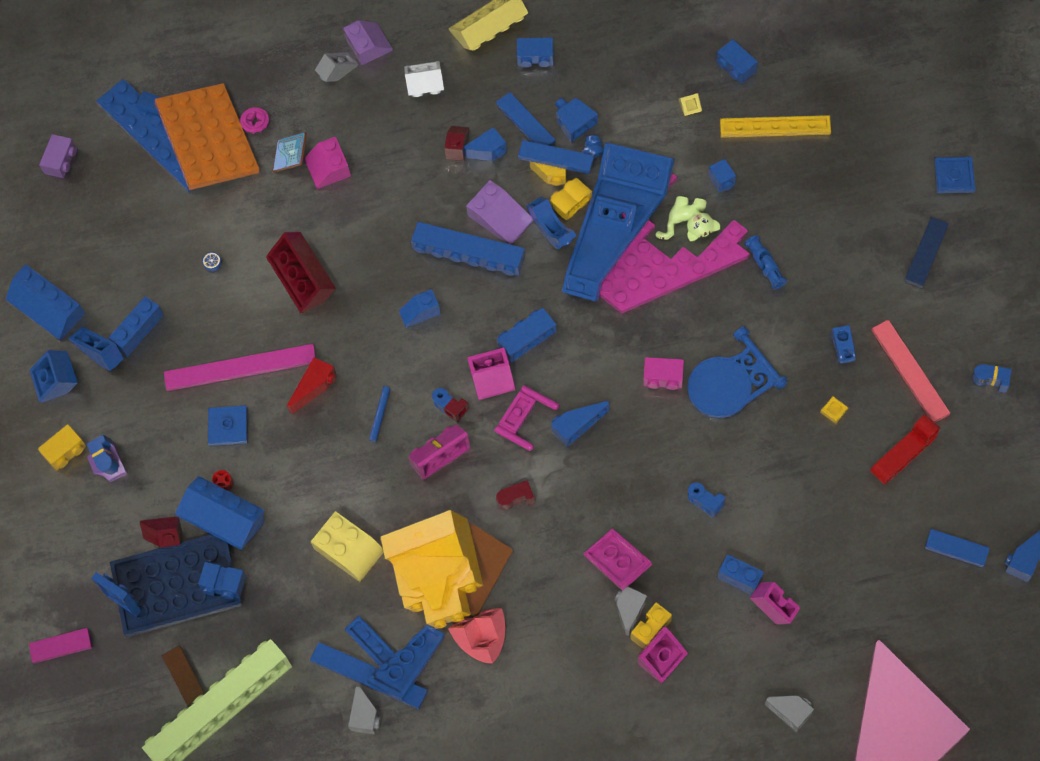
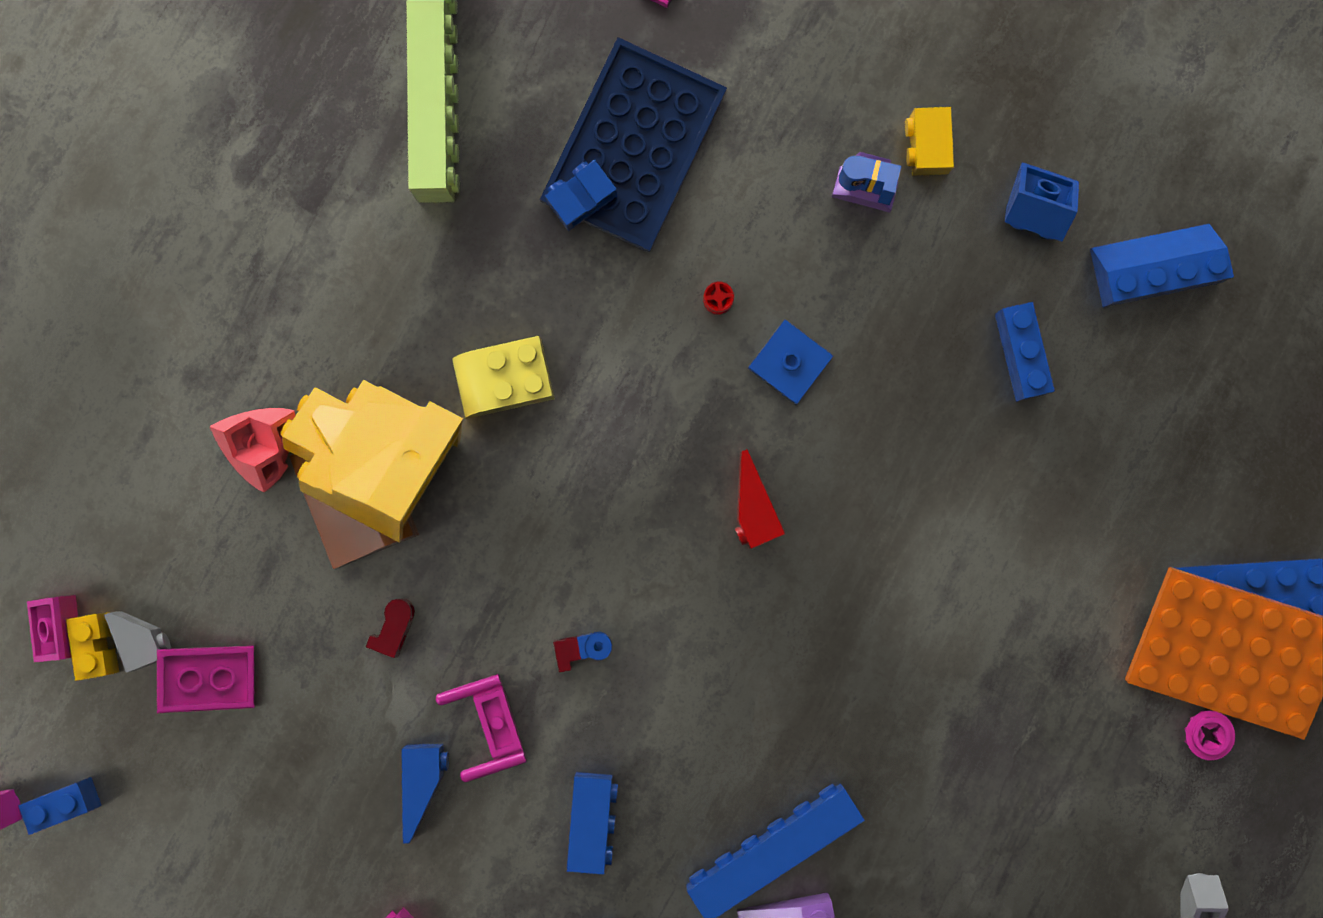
camera: 125 degrees right, 20 degrees up
blue slope [68,327,124,371] -> none
blue plate [91,572,141,617] -> none
dark red slope [140,516,182,547] -> none
reddish brown tile [161,646,205,708] -> none
dark pink tile [164,344,316,391] -> none
blue slope [175,476,265,550] -> none
blue tile [202,252,222,272] -> none
dark red slope [266,232,336,313] -> none
piece [273,132,307,173] -> none
dark pink slope [304,136,351,189] -> none
blue tile [310,642,428,710] -> none
blue tile [345,616,396,667] -> none
light grey slope [348,686,381,735] -> none
blue wing [367,625,445,702] -> none
blue bar [369,386,390,442] -> none
blue slope [399,289,441,328] -> none
dark pink slope [408,424,471,480] -> none
dark pink slope [467,348,515,400] -> none
blue leg [688,483,726,518] -> none

